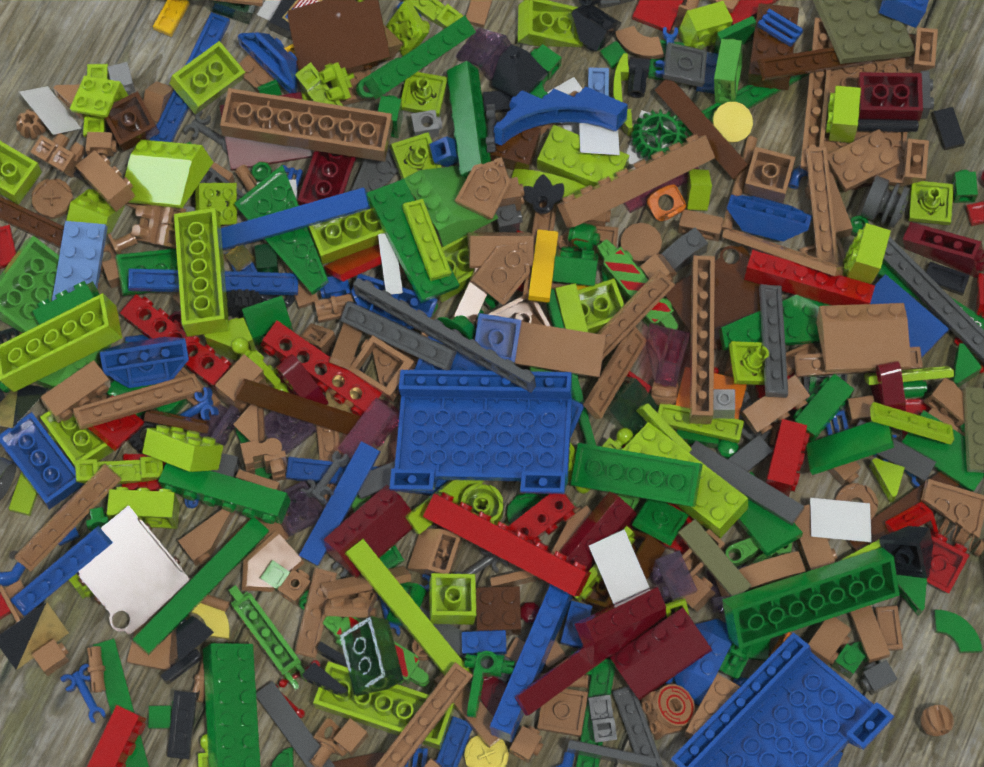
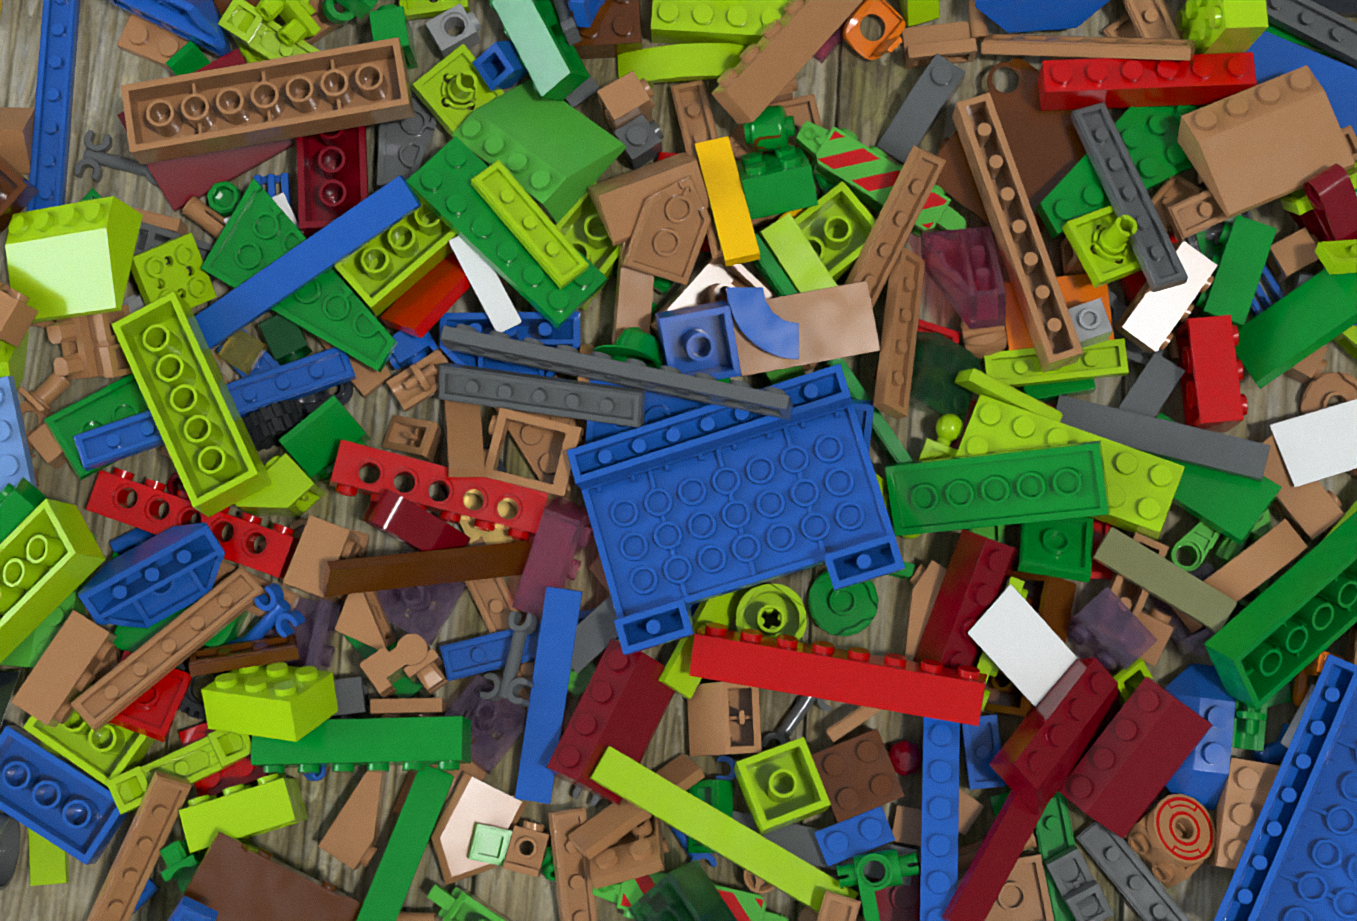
camera: 15 degrees left, 10 degrees up
lime brick [169,41,245,115] -> none
lime plate [232,337,289,393] -> none
green tile [379,545,404,569] -> none
medium nougat tile [455,157,511,219] -> none
red brick [509,492,578,543] -> none
black plate [523,174,565,214] -> none
medium nougat tile [620,223,662,263] -> none
medium nougat brick [640,253,677,282] -> none
green tile [717,440,739,460] -> none
none -> tile [726,287,799,360]

